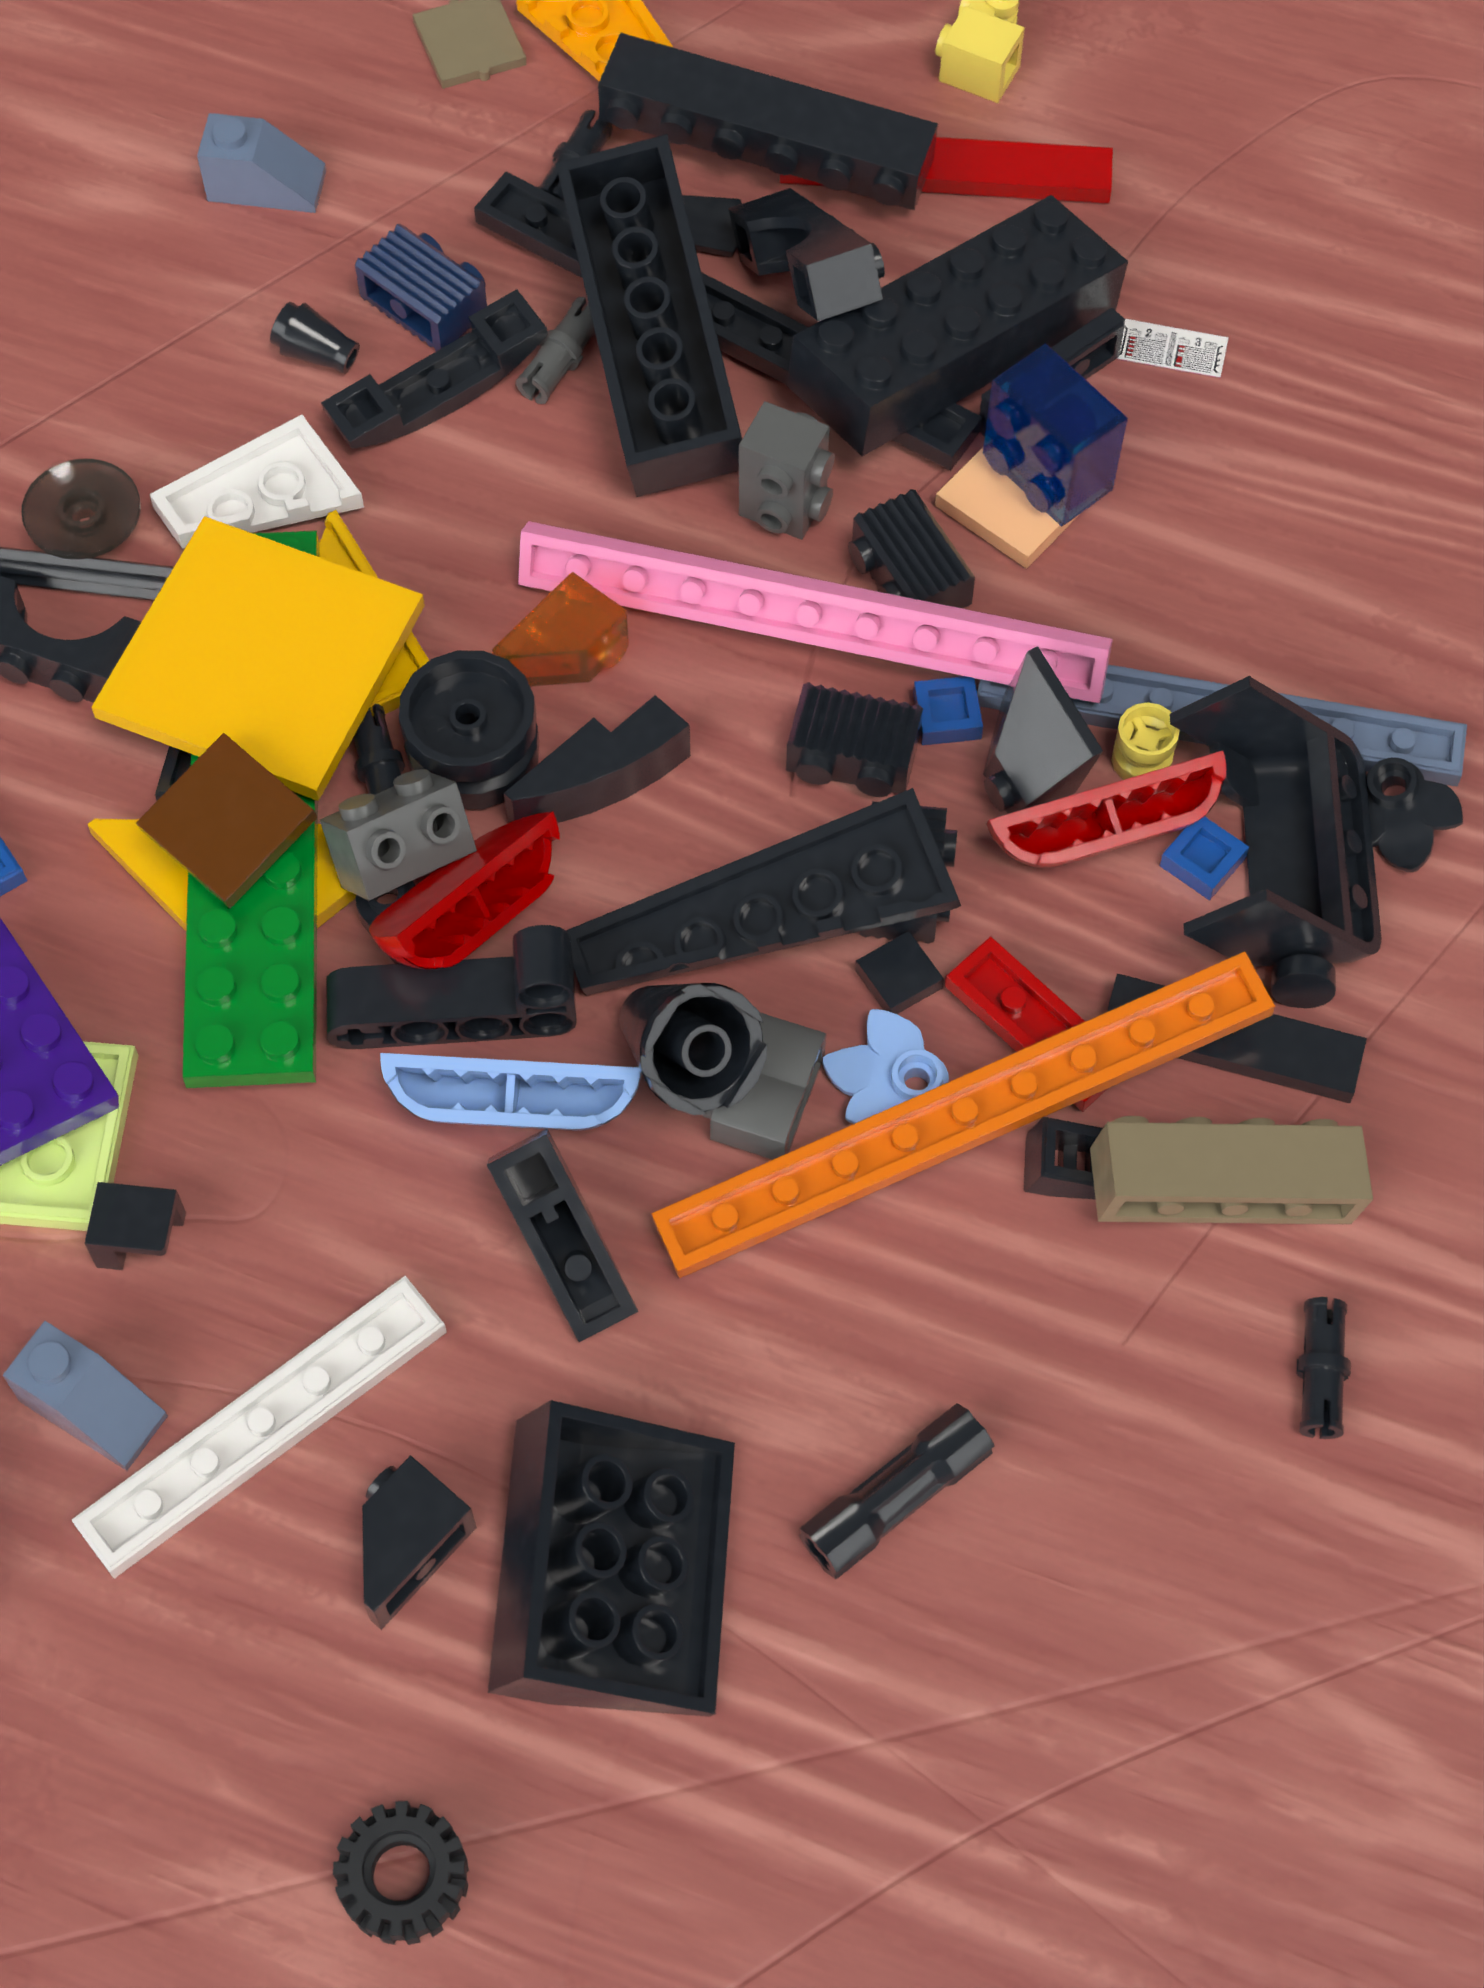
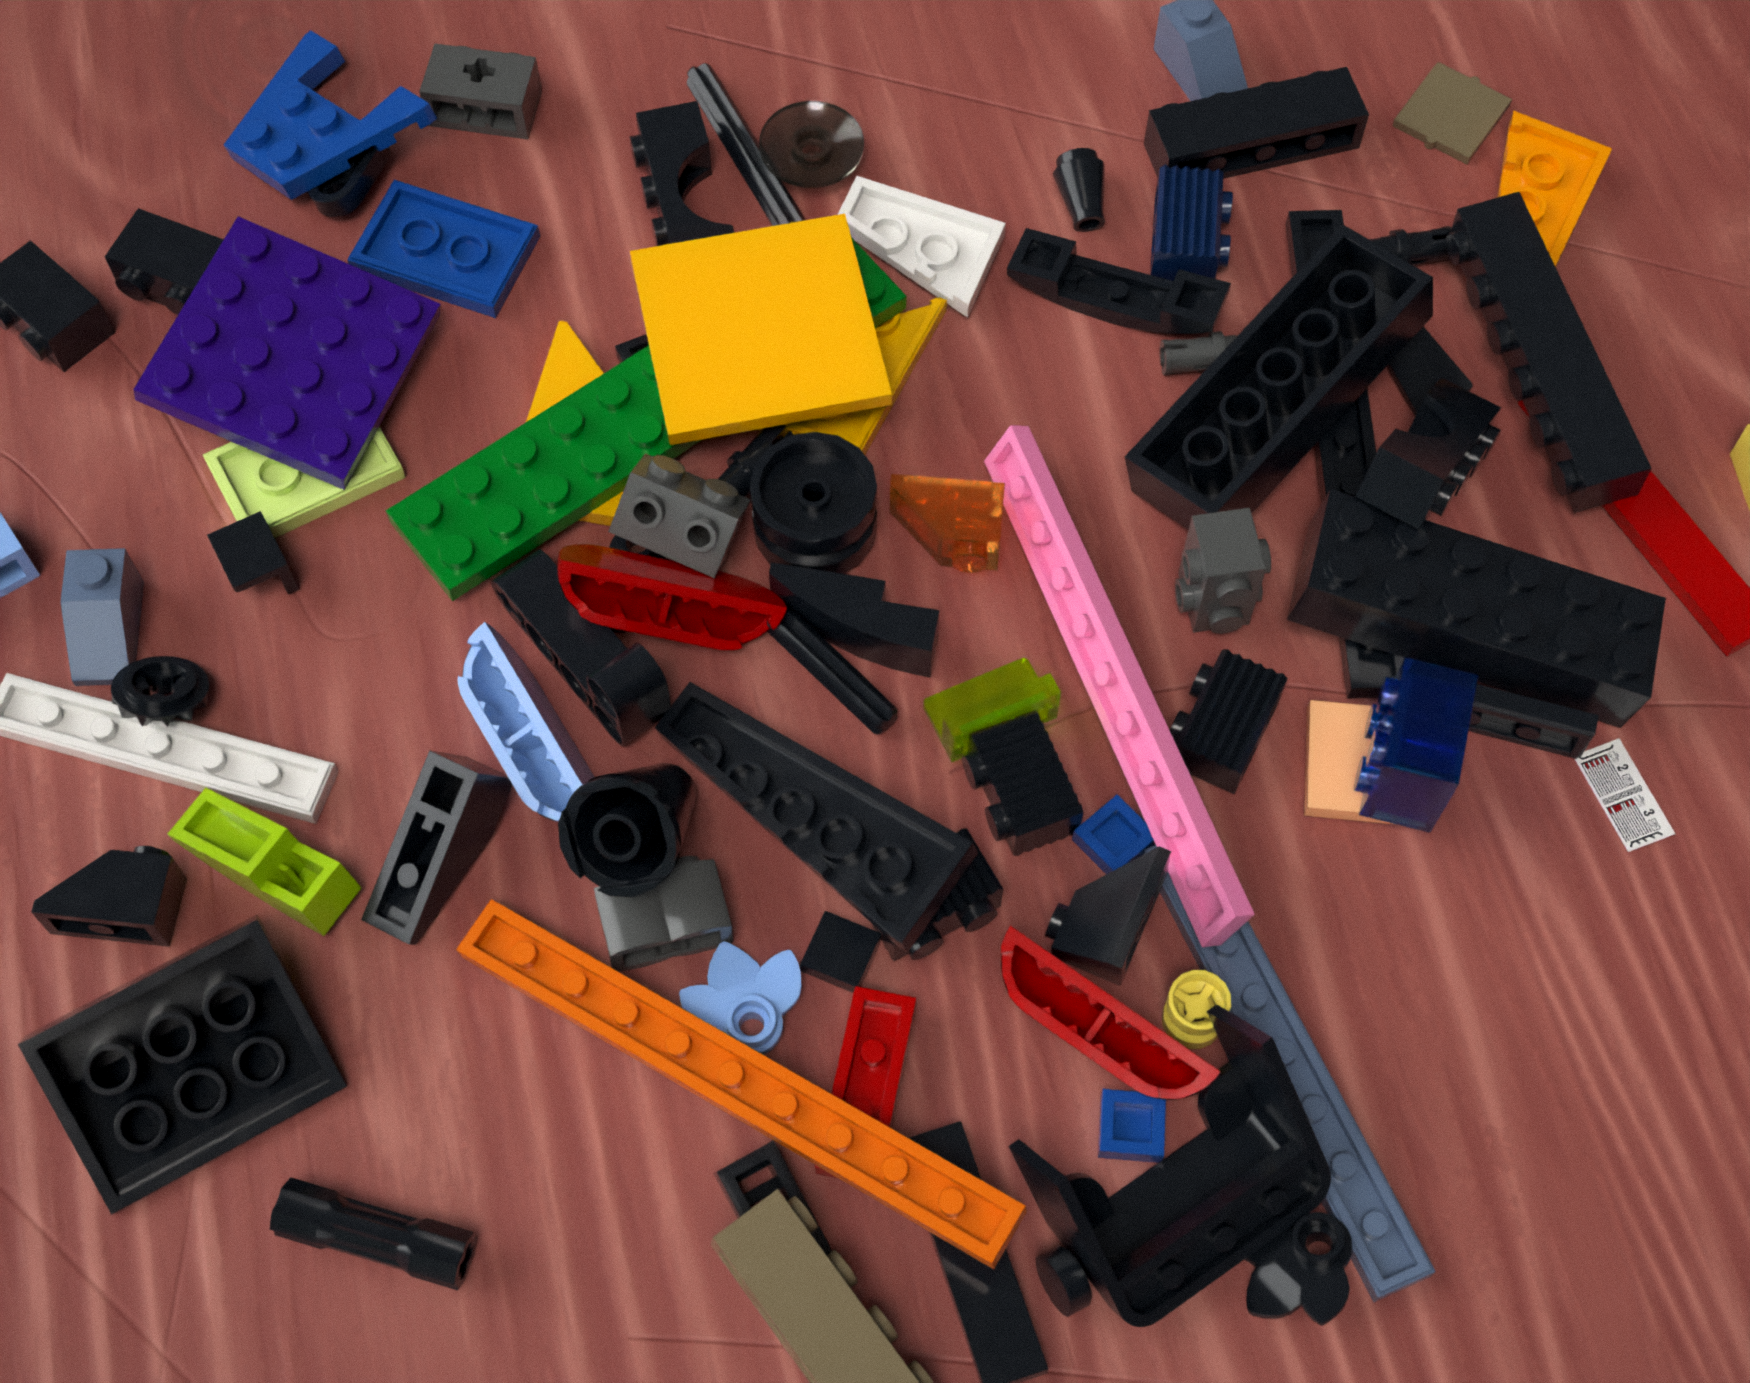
camera: 55 degrees right, 0 degrees up
reddish brown tile [136,733,318,908] -> none
none -> black gear [111,656,210,727]
none -> lime slope [167,787,361,936]
none -> black axle [764,603,898,734]
none -> clear neon green panel [923,658,1061,762]
none -> black brick [1144,67,1369,179]

